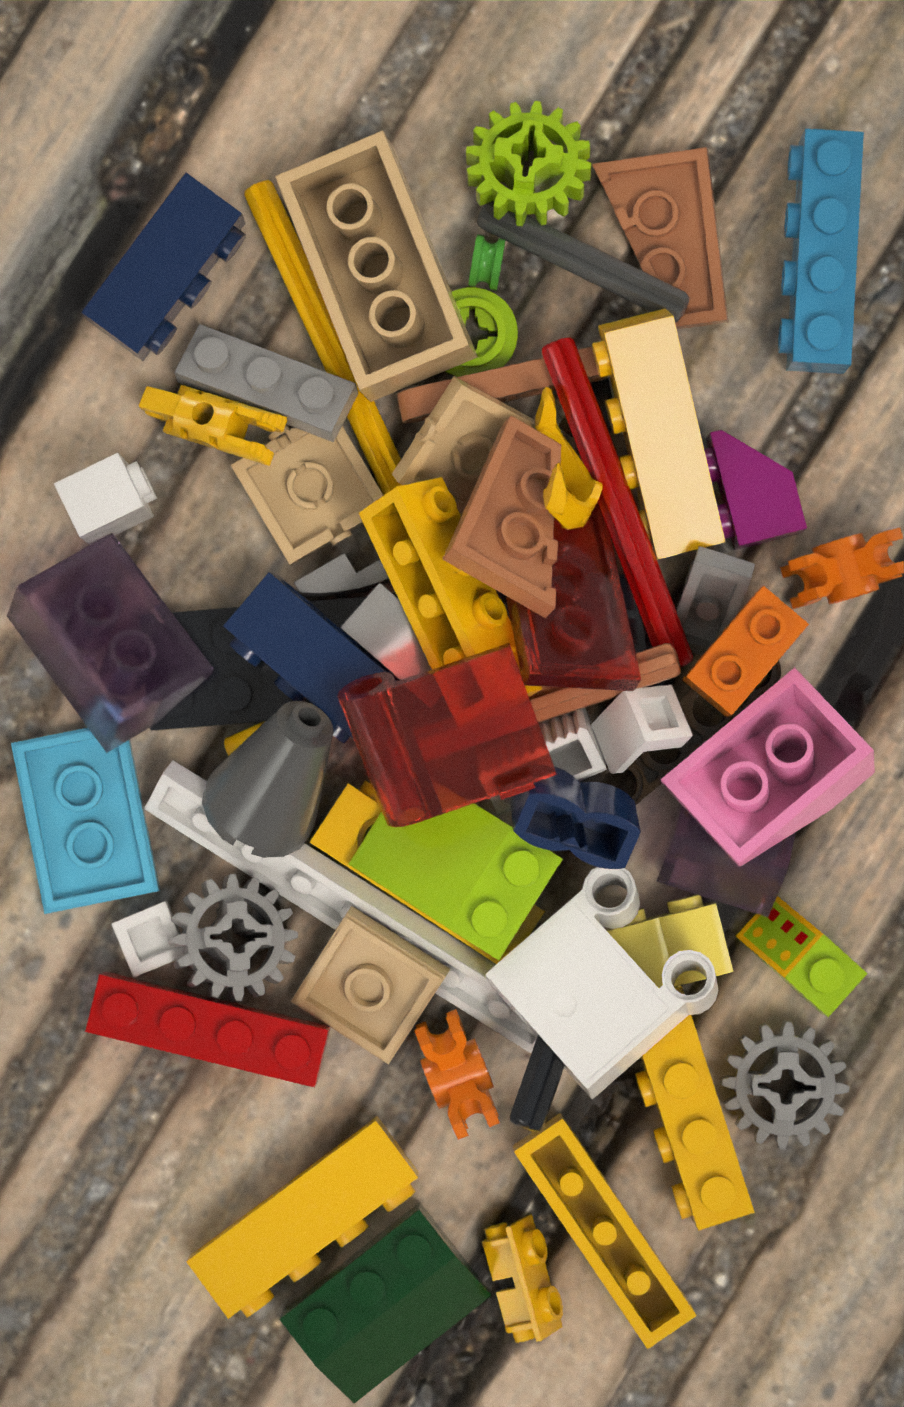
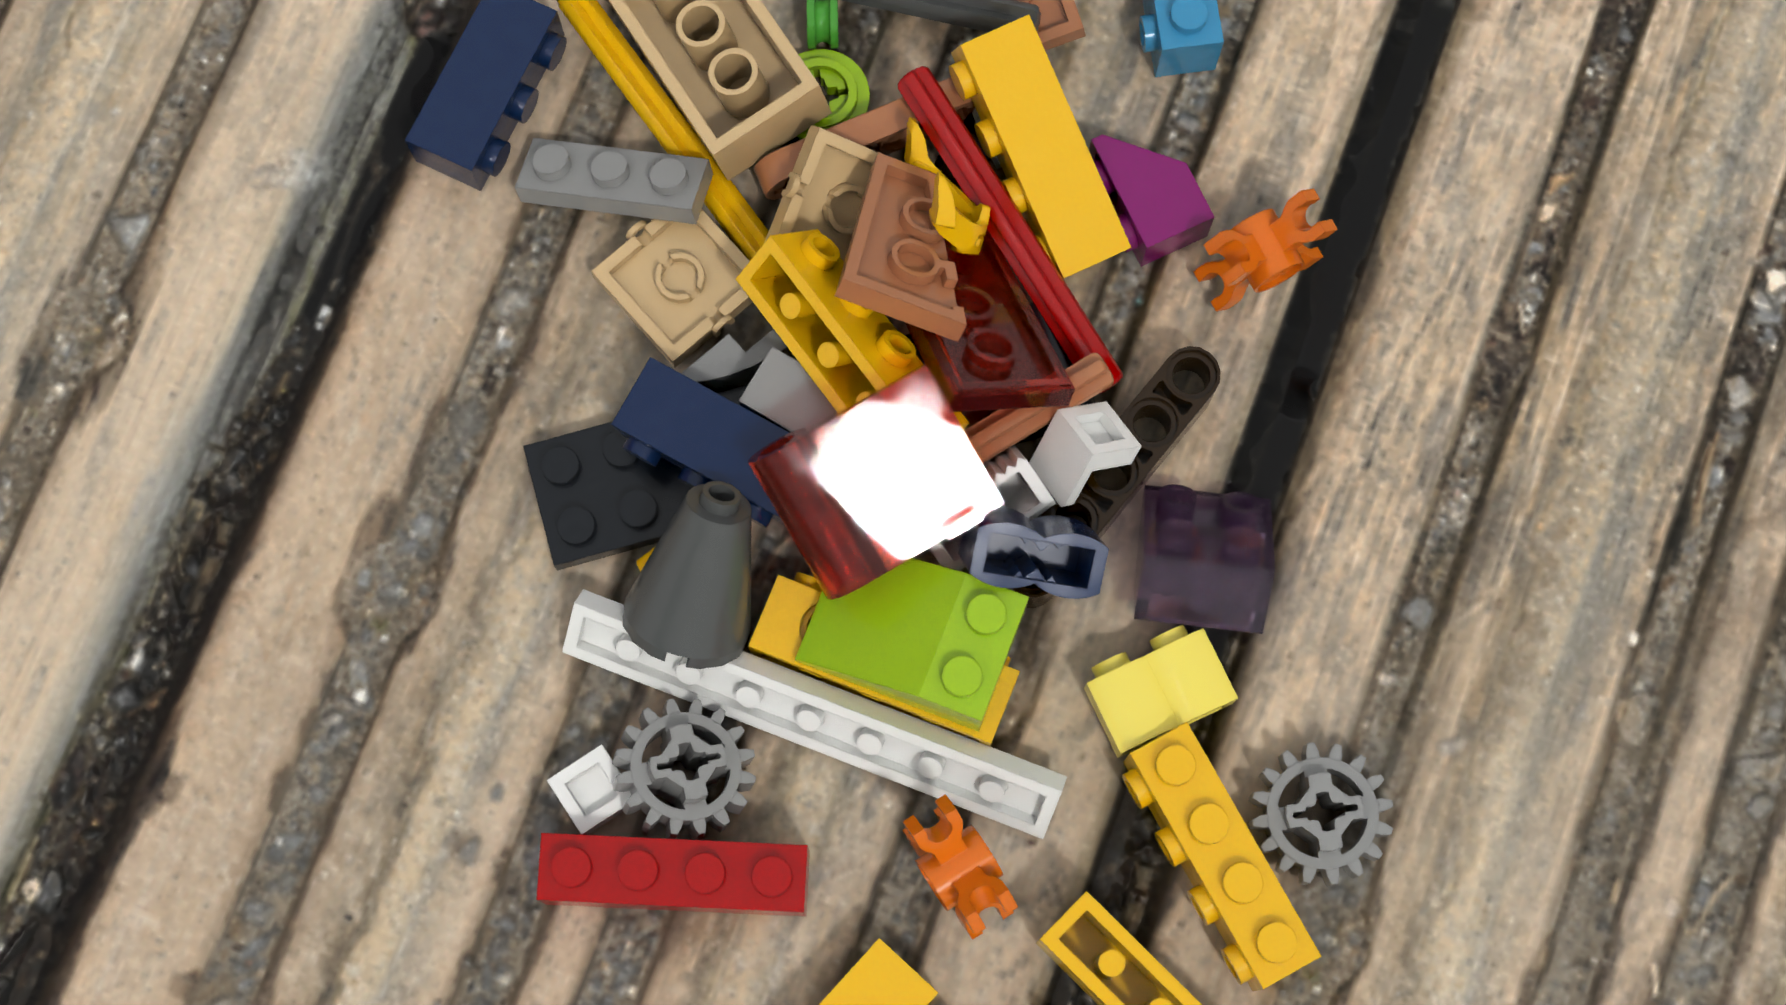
camera: 15 degrees left, 10 degrees down
clear purple slope [7,533,214,753] -> none
medium azure tile [11,720,160,914] -> none
white brick [54,453,157,546] -> none
yellow hinge [139,385,288,466] -> none
tan plate [291,906,450,1065] -> none
white piece [485,867,718,1132] -> none
bright pink slope [661,667,875,867] -> none
light grey slope [676,546,755,655] -> none
orange brick [682,585,809,718] -> none
lime slope [735,893,868,1017] -> none

